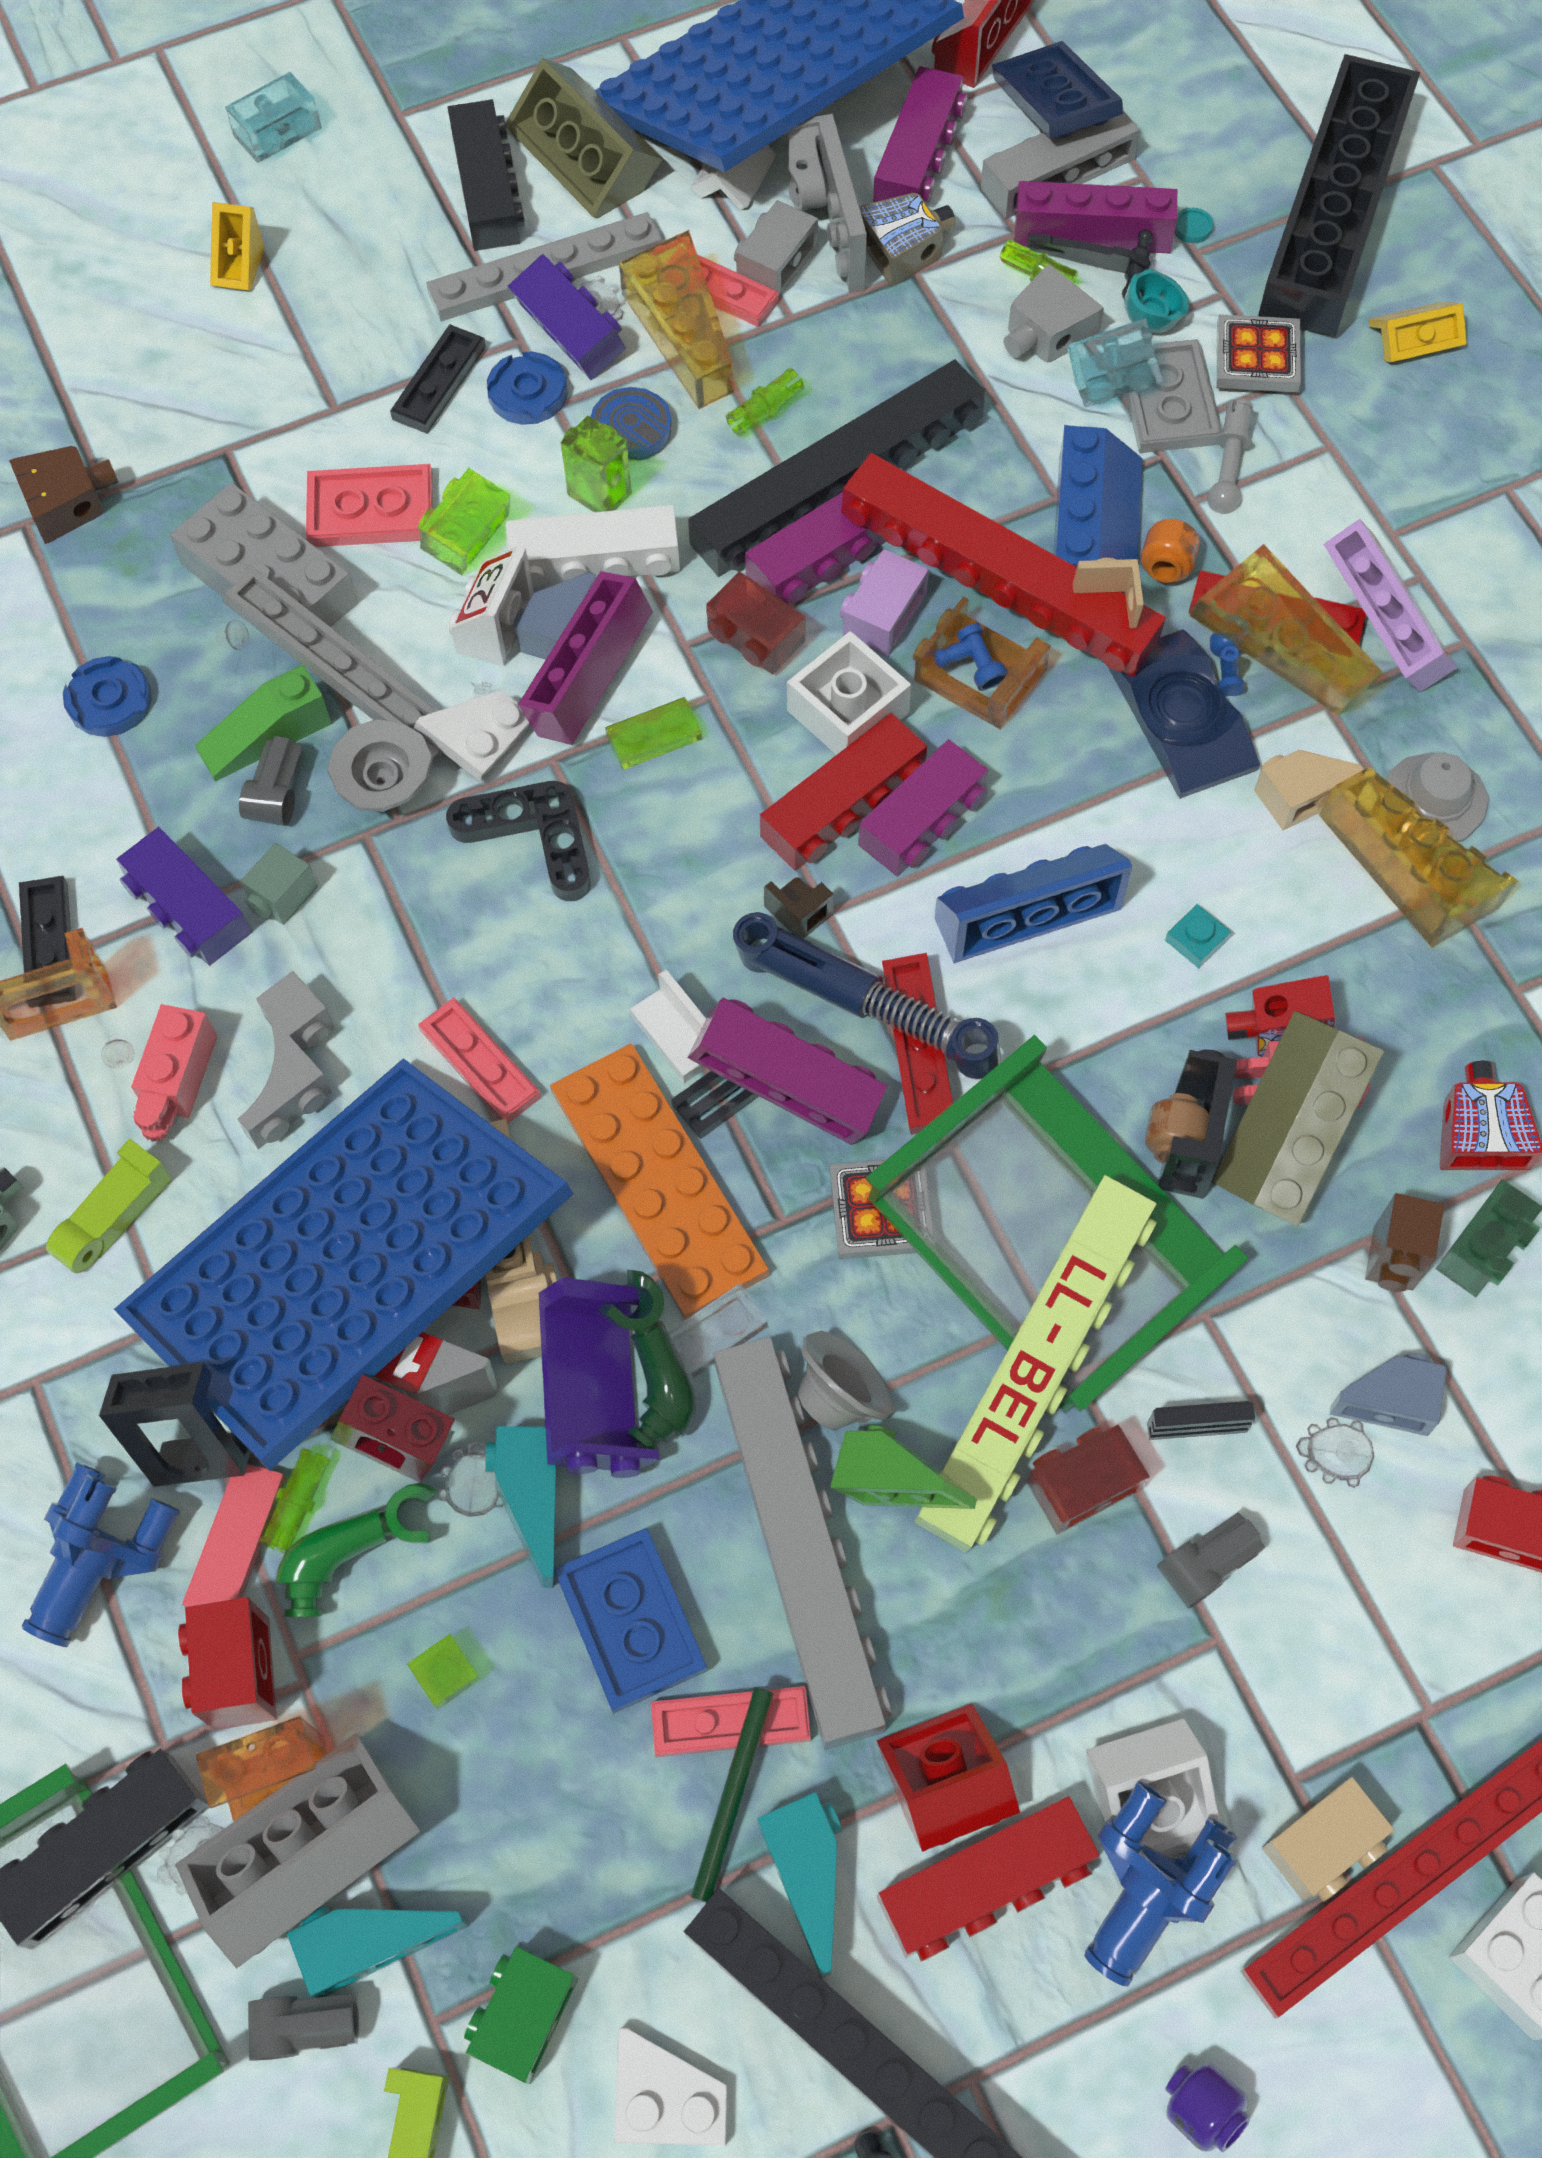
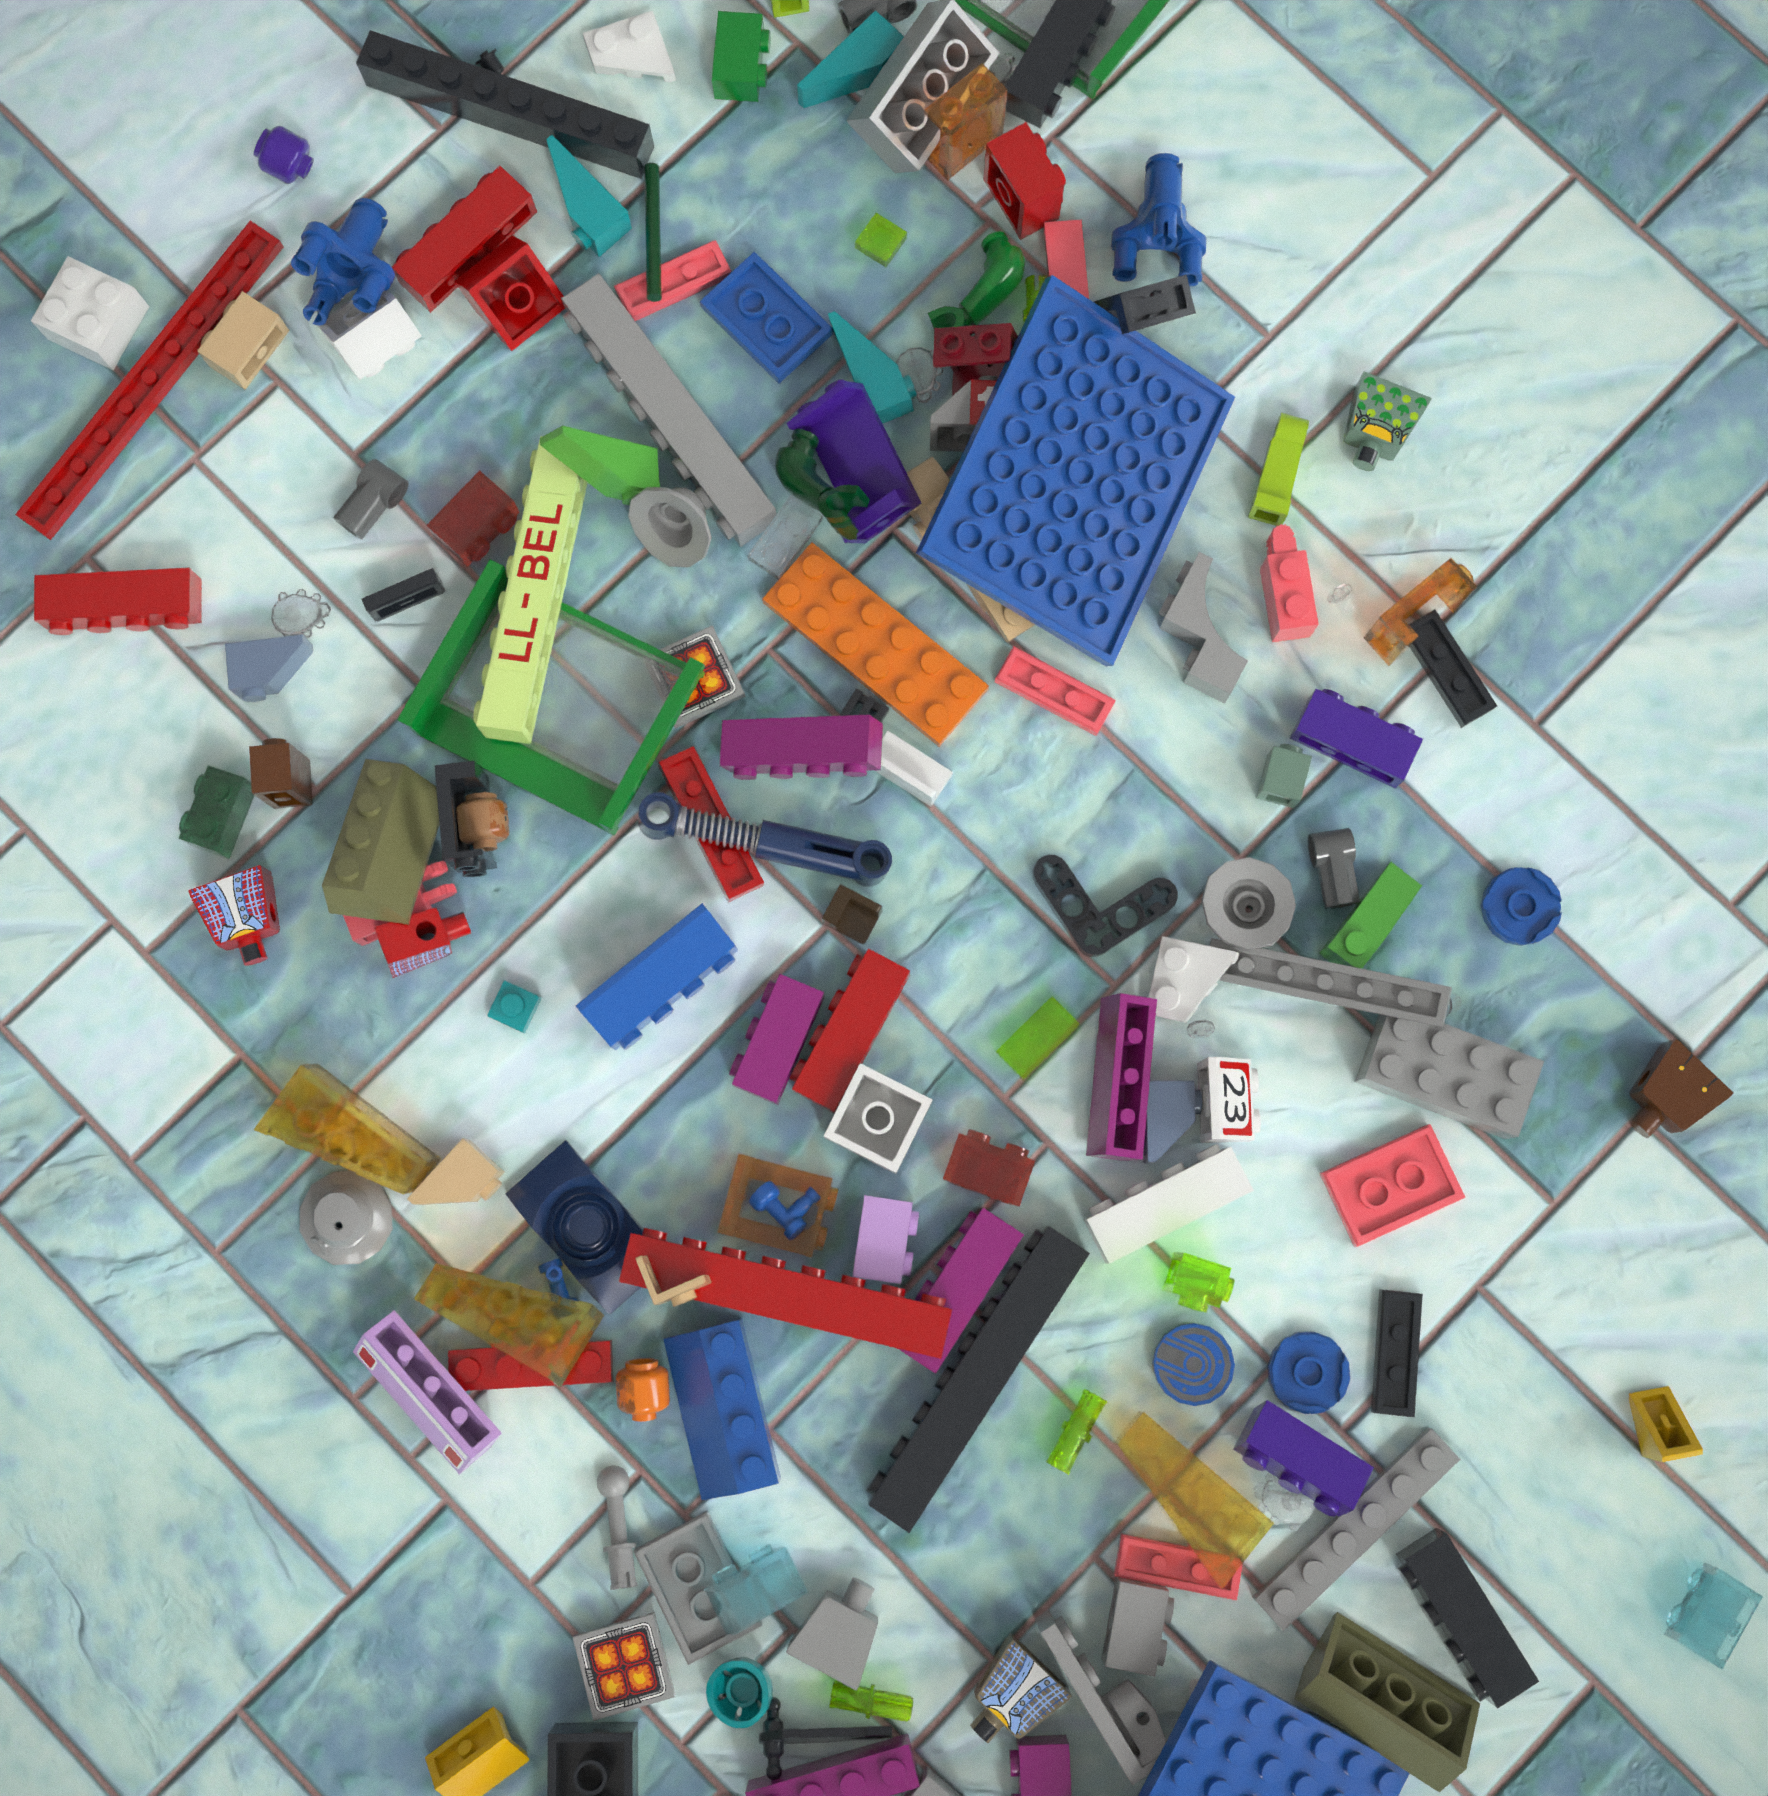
camera: 160 degrees right, 15 degrees up
clear neon green brick [418,467,511,576] -> none

